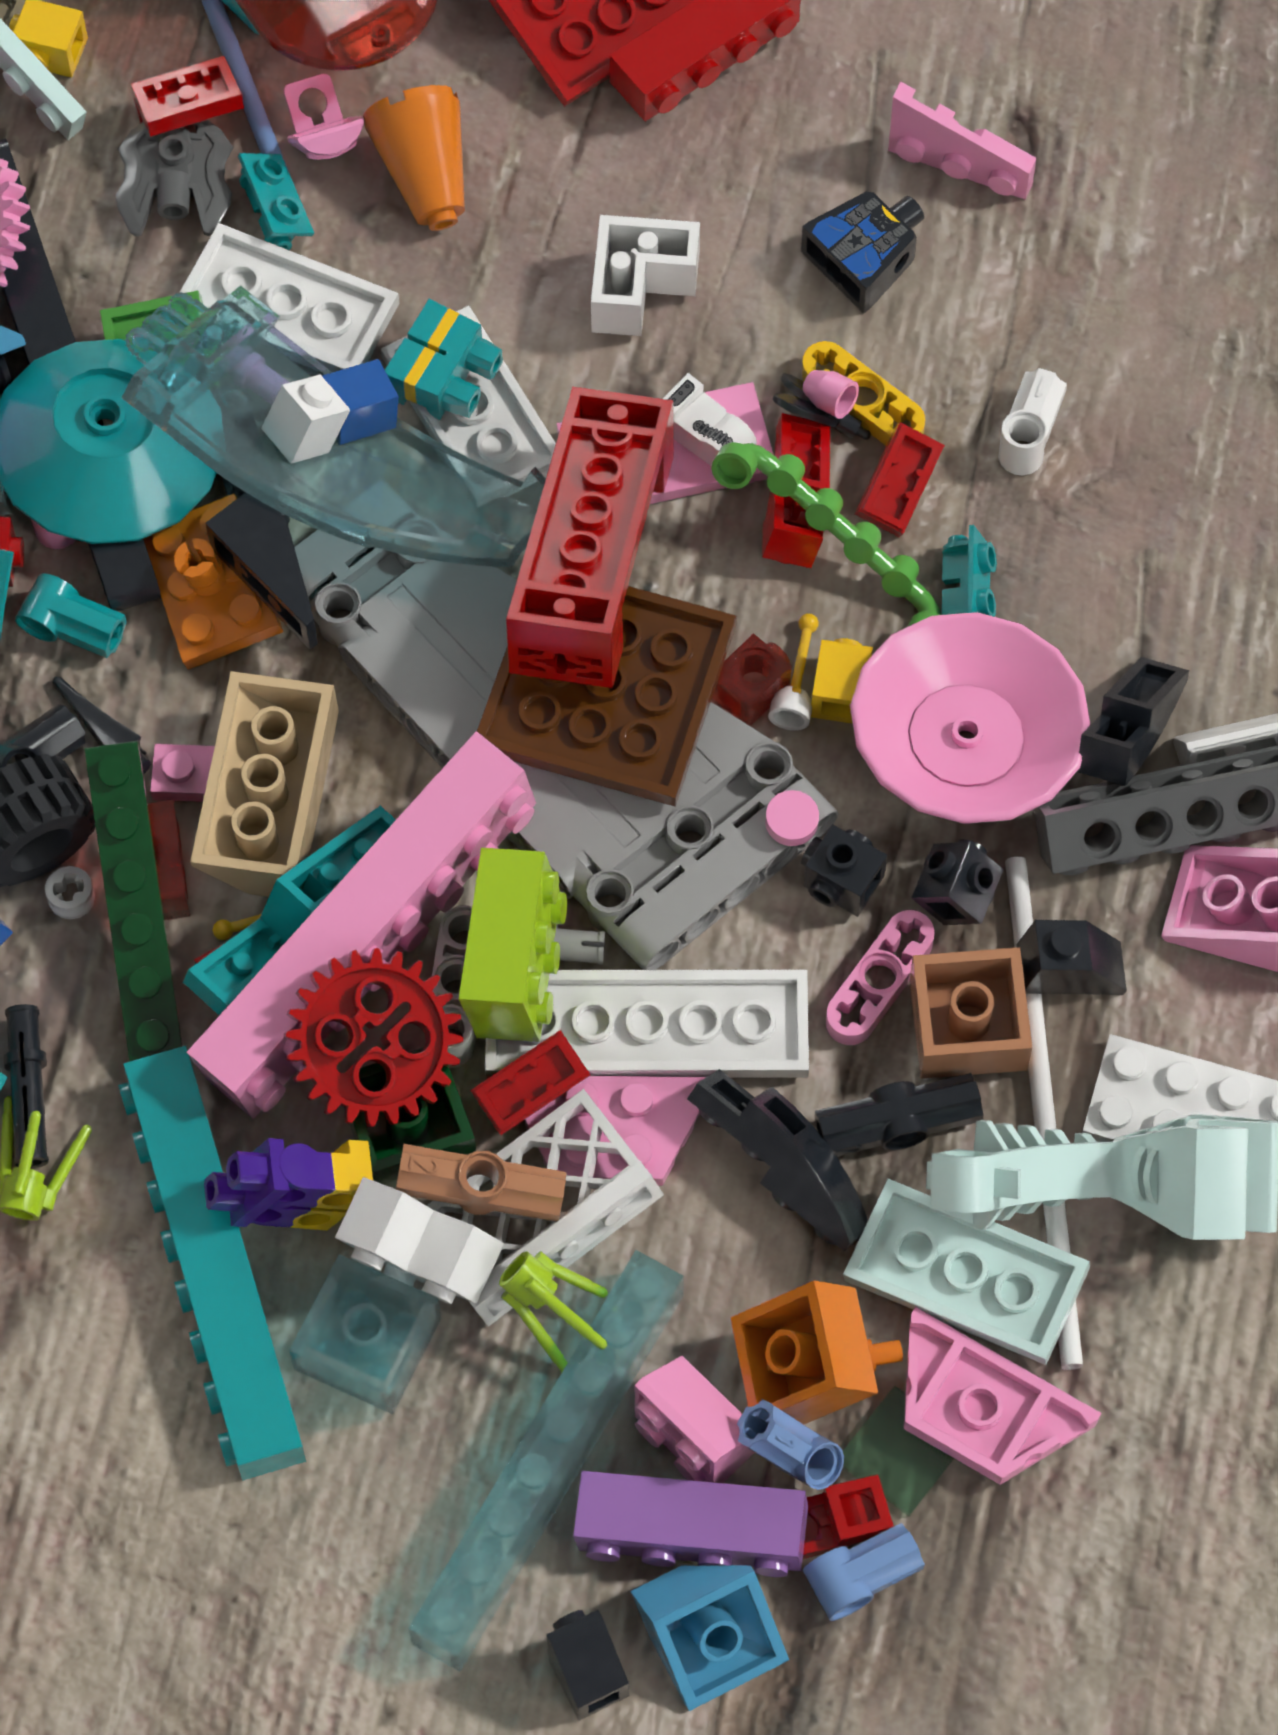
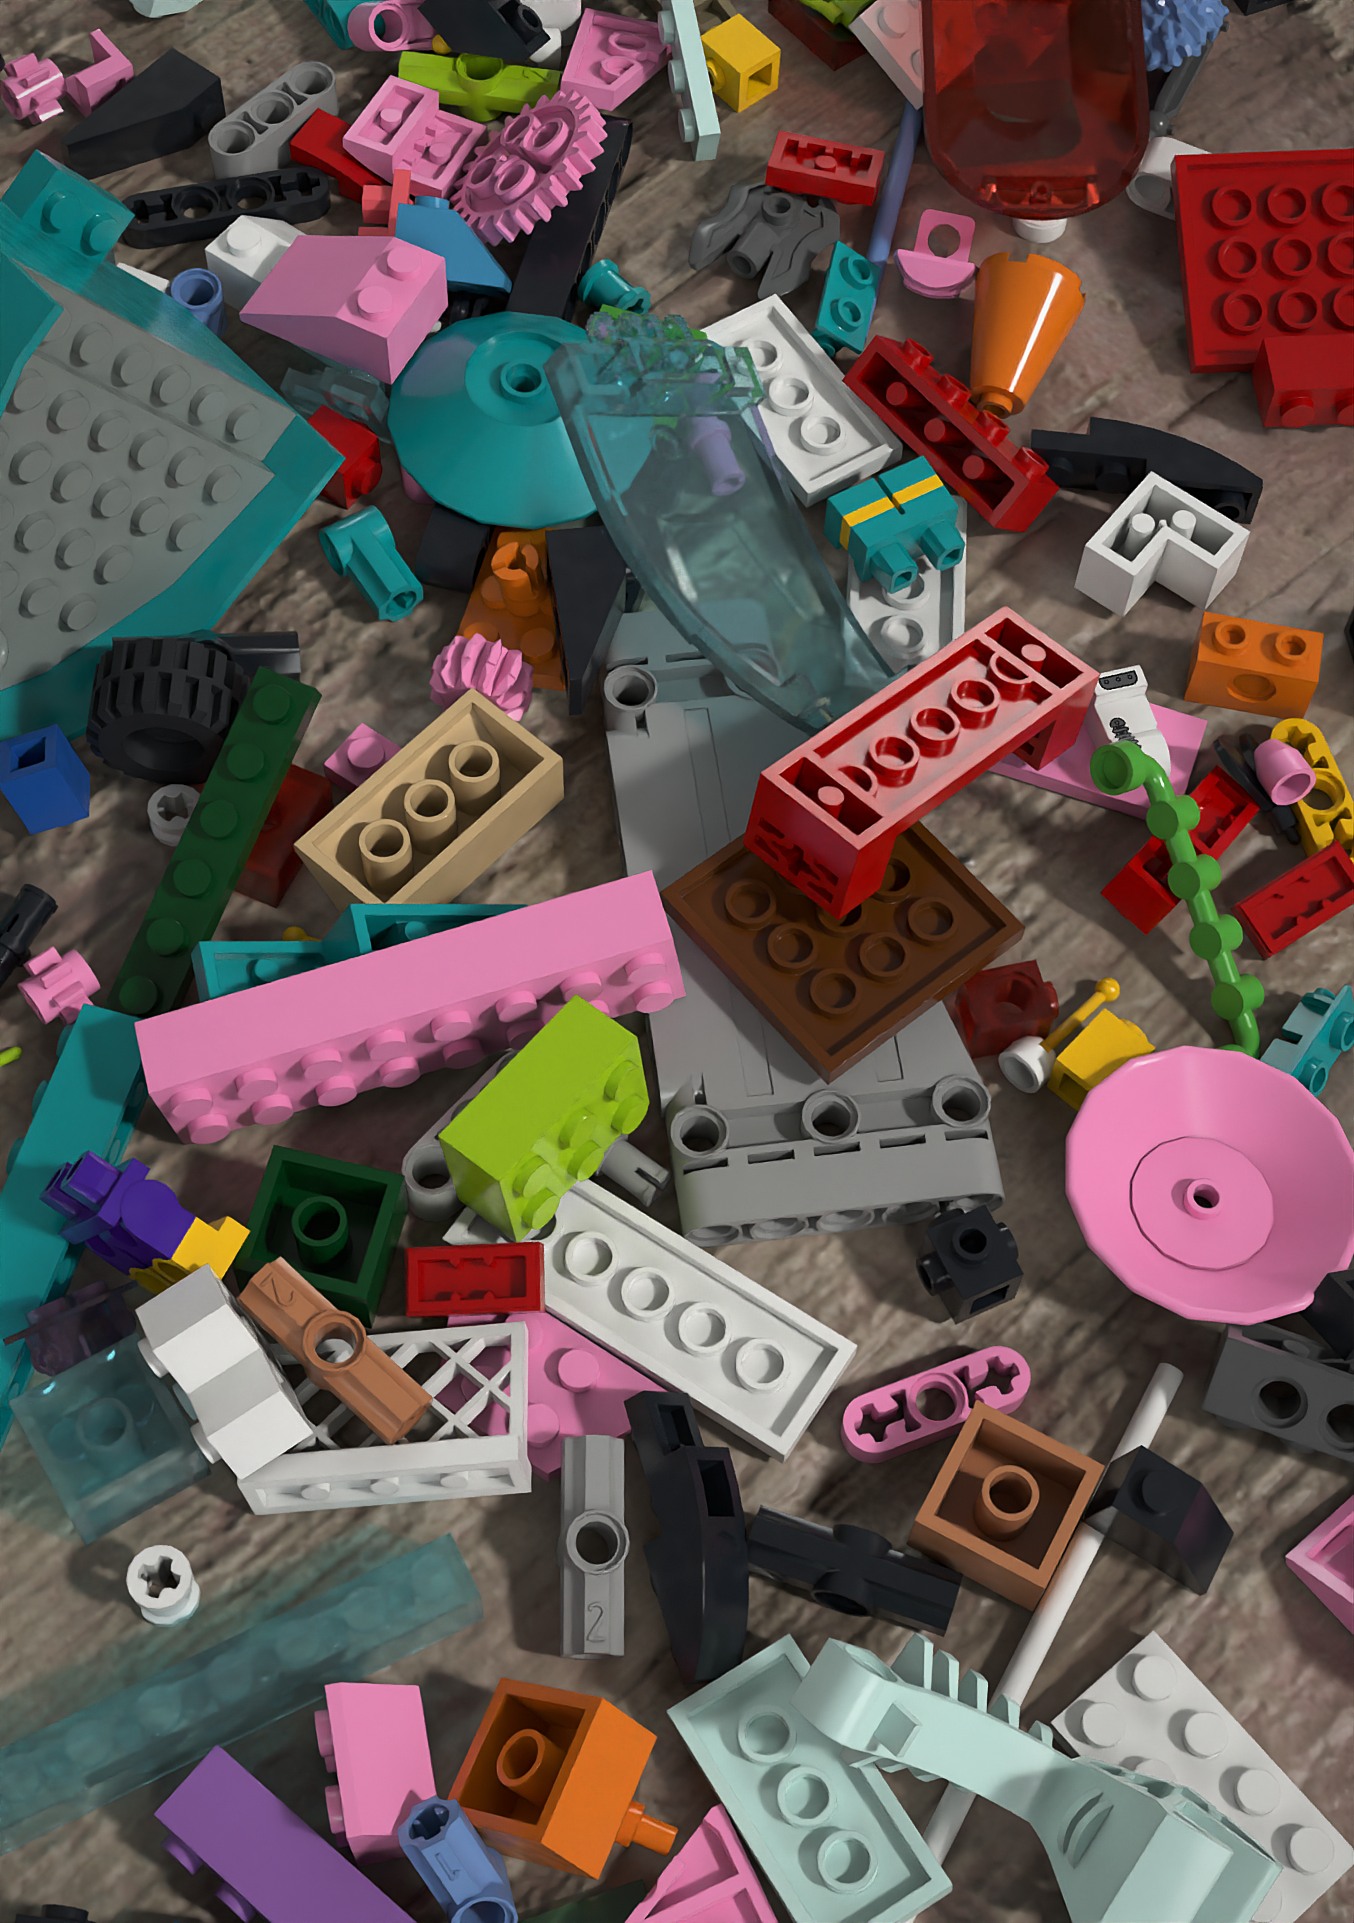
camera: 30 degrees right, 5 degrees down
black piece [52,676,151,775] -> none
white brick [261,374,350,464] -> none
red gear [283,948,463,1127] -> none
blue brick [322,359,399,445] -> none
lime plant [499,1251,608,1377] -> none
bright pink tile [765,790,819,846] -> none
black brick [911,839,1004,925] -> none
none -> clear purple hinge [3,1279,139,1377]
none -> bright pink gear [18,946,101,1026]
none -> white bush [126,1545,201,1628]
none -> bright pink gear [429,633,534,722]
none -> light grey piece [555,1435,630,1660]
none -> teal bush [577,259,651,315]
none -> red brick [842,335,1060,533]
none -> black slope [1028,417,1263,524]
none -> orange brick [1184,611,1324,719]

